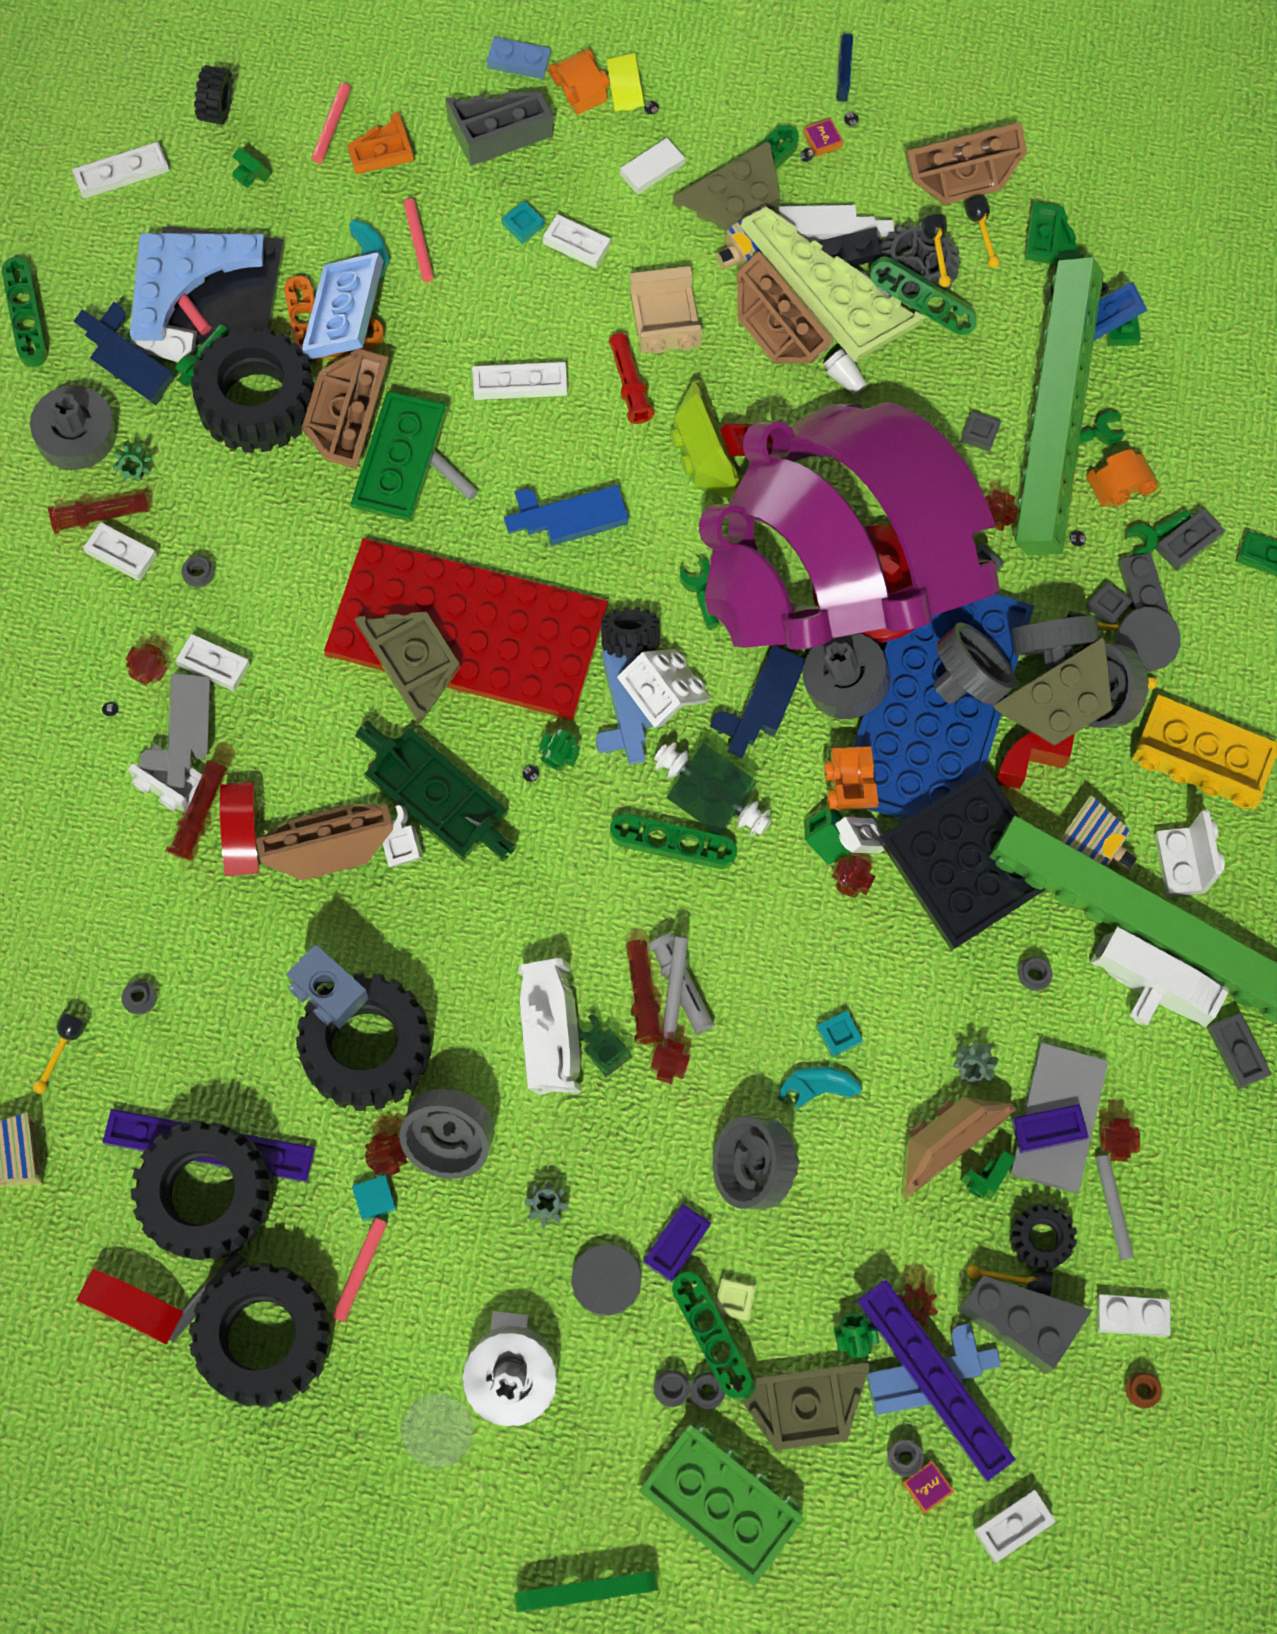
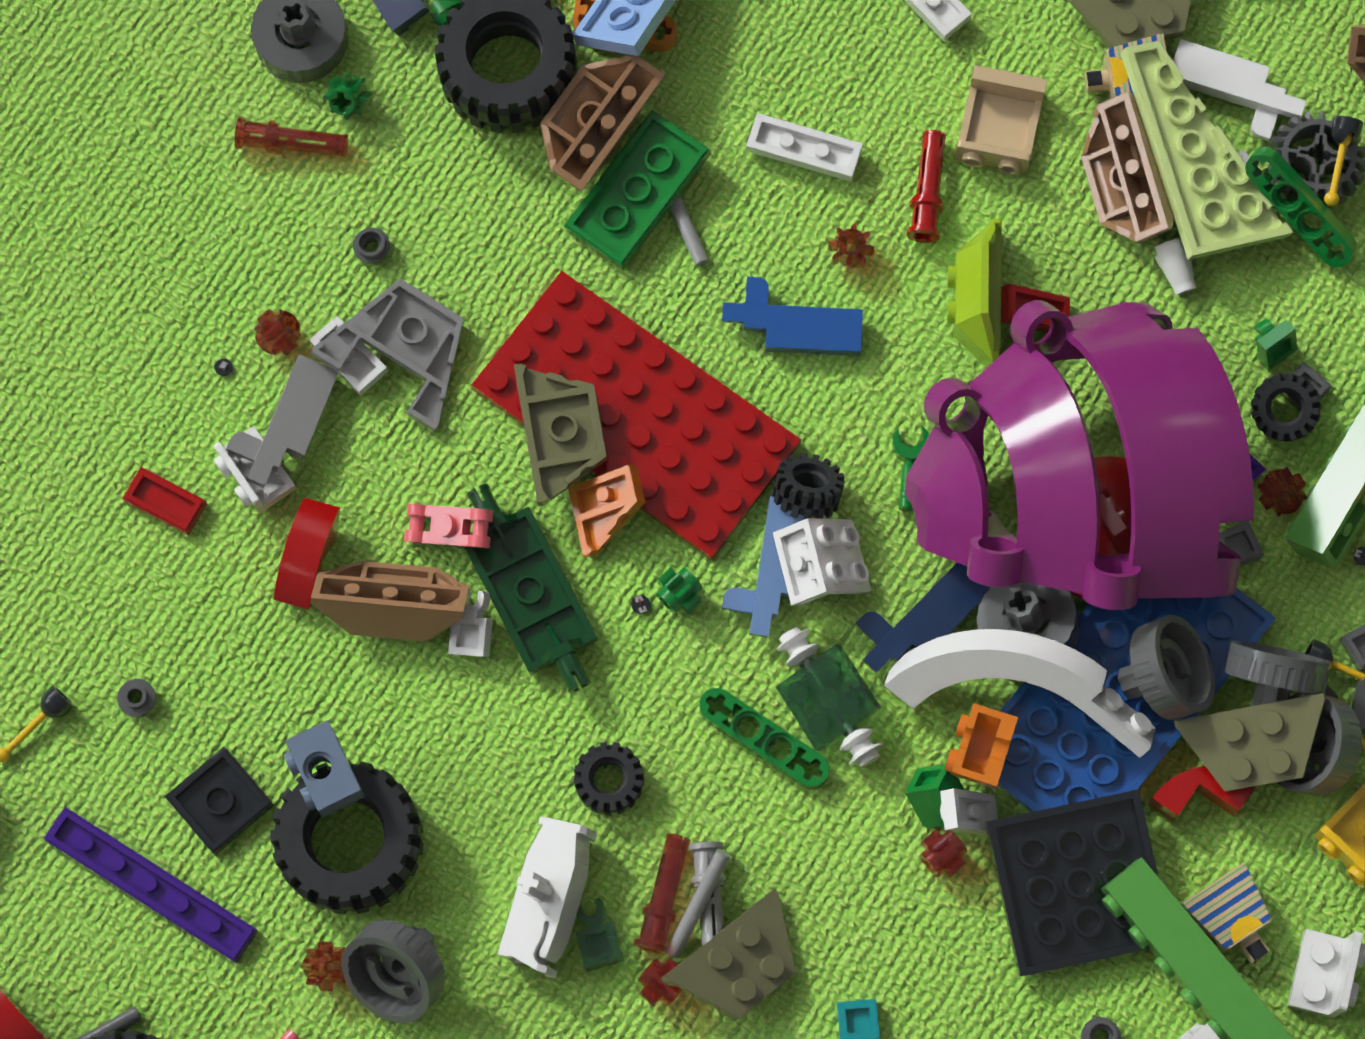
camera: 30 degrees right, 5 degrees up
white plate [83,522,157,581] -> none
black tyre [131,1121,274,1261] -> none
clear red pin [165,760,227,862] -> none
teal tile [352,1175,397,1222] -> none
black plate [819,227,882,267] -> none
none -> red tile [122,467,208,536]
none -> black tile [164,747,274,856]
none -> light grey wing [310,278,464,432]
none -> coral plate [404,503,494,549]
none -> orange wing [568,465,645,558]
none -> black tyre [574,742,644,816]
none -> olive wing [661,889,796,1021]
none -> clear red gear [828,223,874,273]
none -> white arch [884,629,1155,758]
none -> black tyre [1251,373,1322,442]
none -> green tile [1254,318,1298,371]

